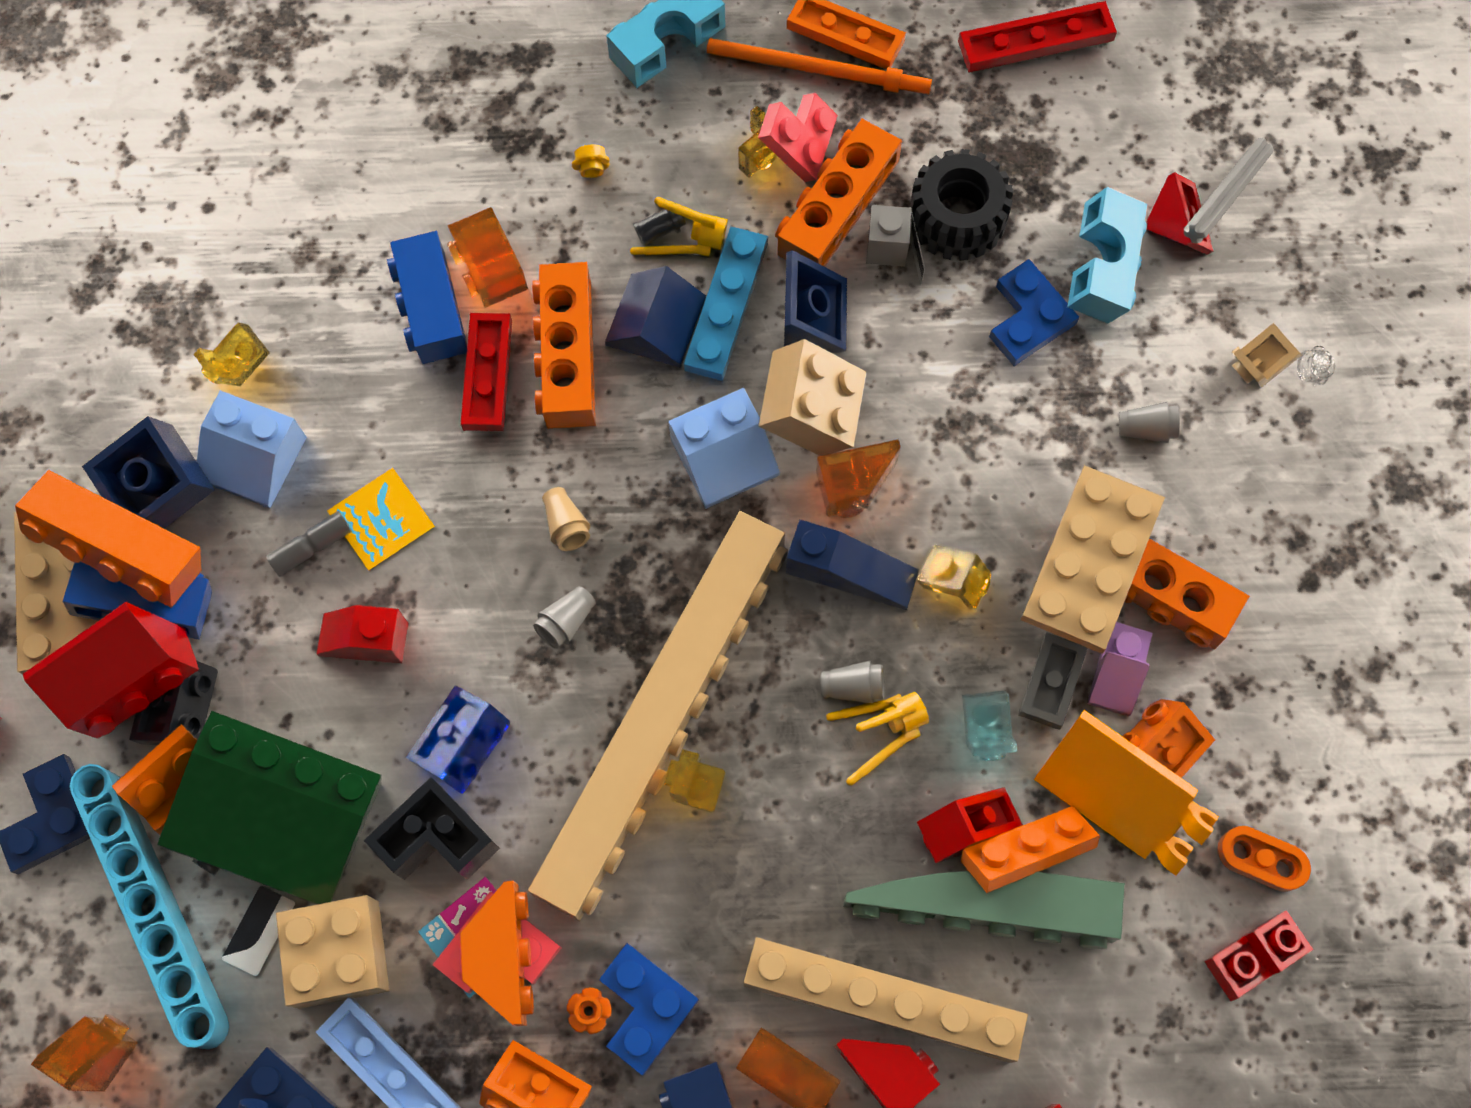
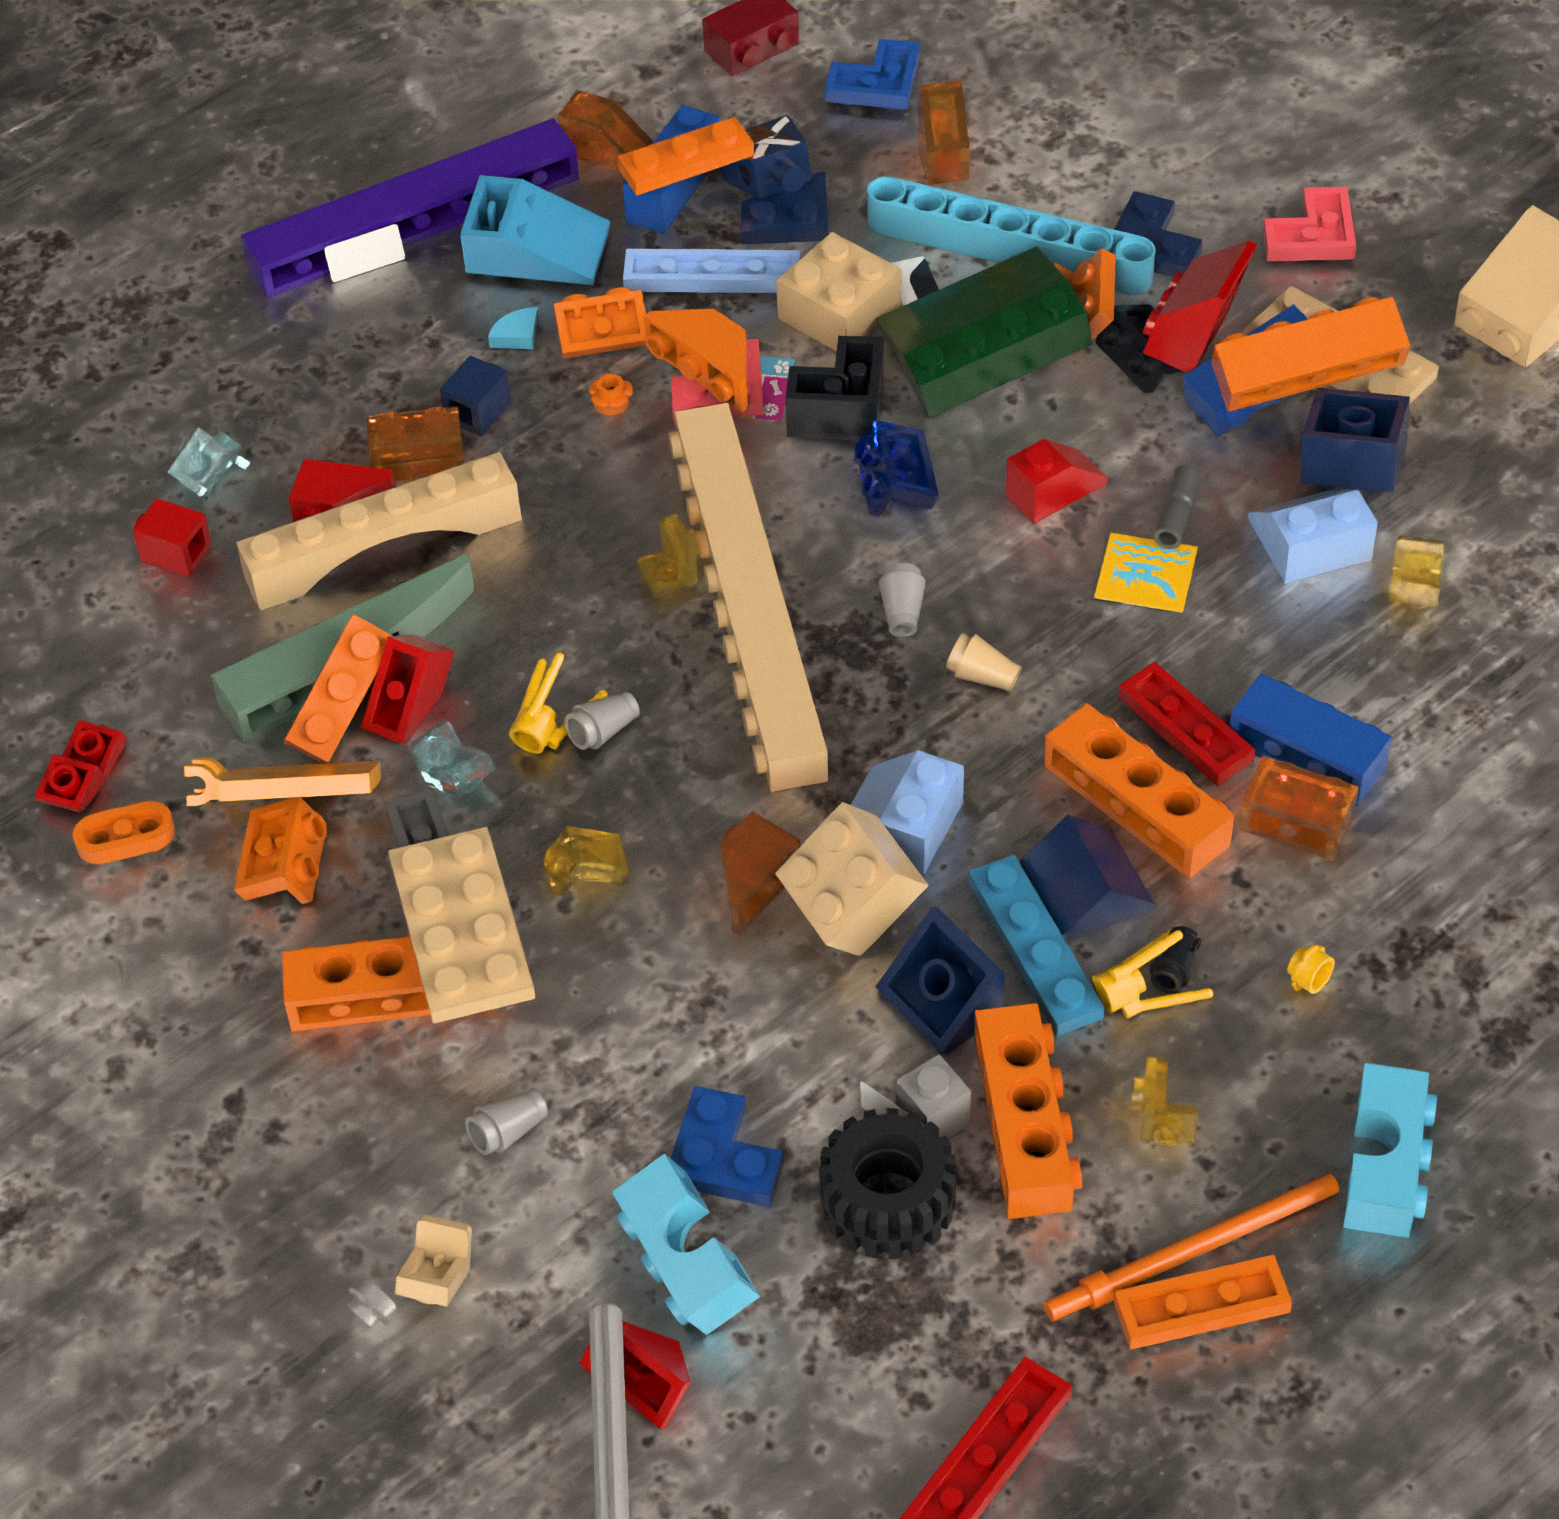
camera: 140 degrees right, 20 degrees down
blue plate [599,943,699,1076] -> none
coral plate [758,93,838,182] -> none
dark blue slope [786,519,919,610] -> none
lavender slope [1087,622,1153,716] -> none

